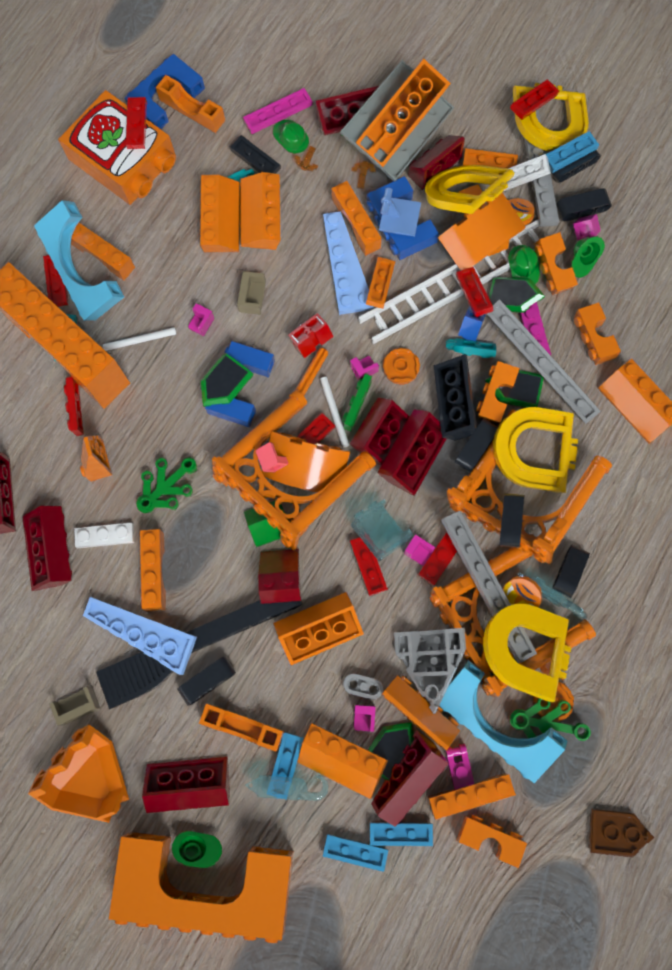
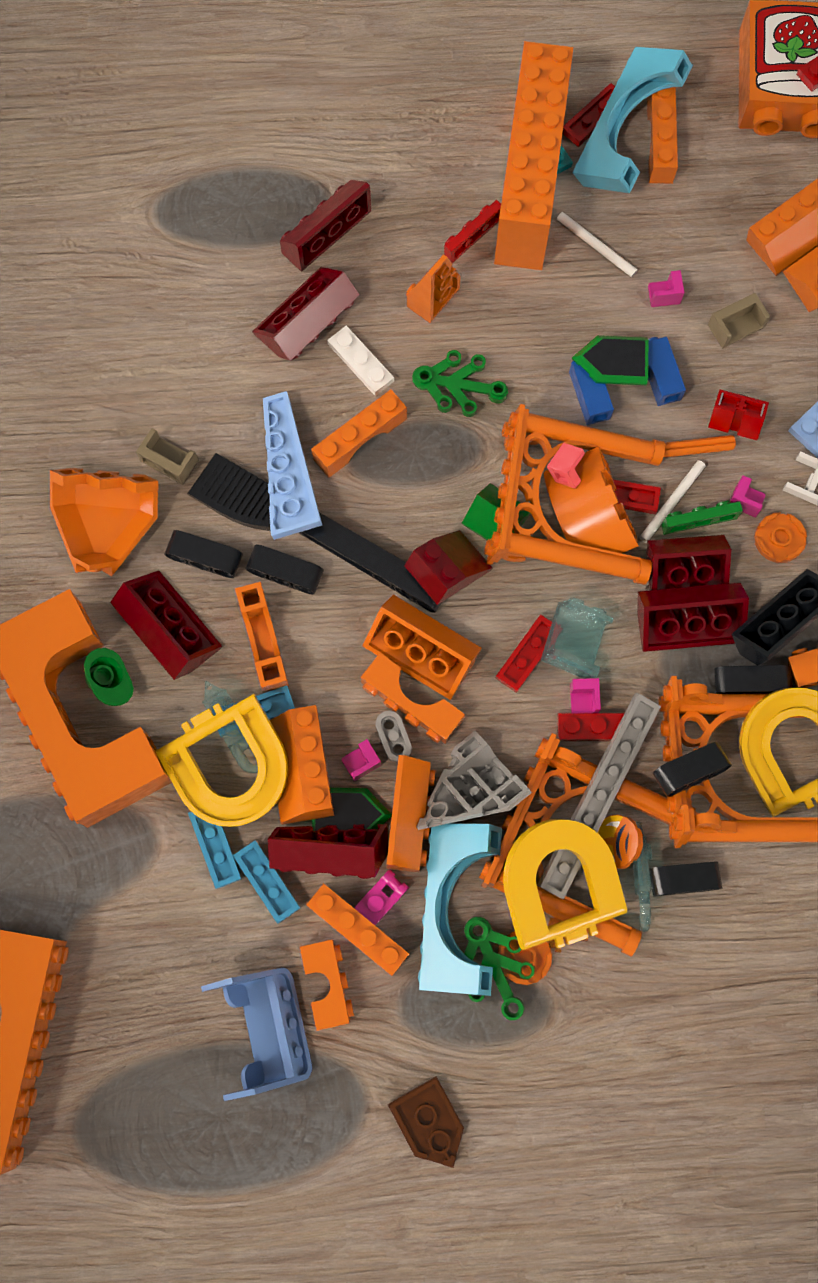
camera: 50 degrees right, 0 degrees up
none -> yellow piece [156,694,288,827]
none -> black beam [164,530,243,578]
none -> medium blue windscreen [201,968,312,1101]
none -> orange arch [361,653,465,744]

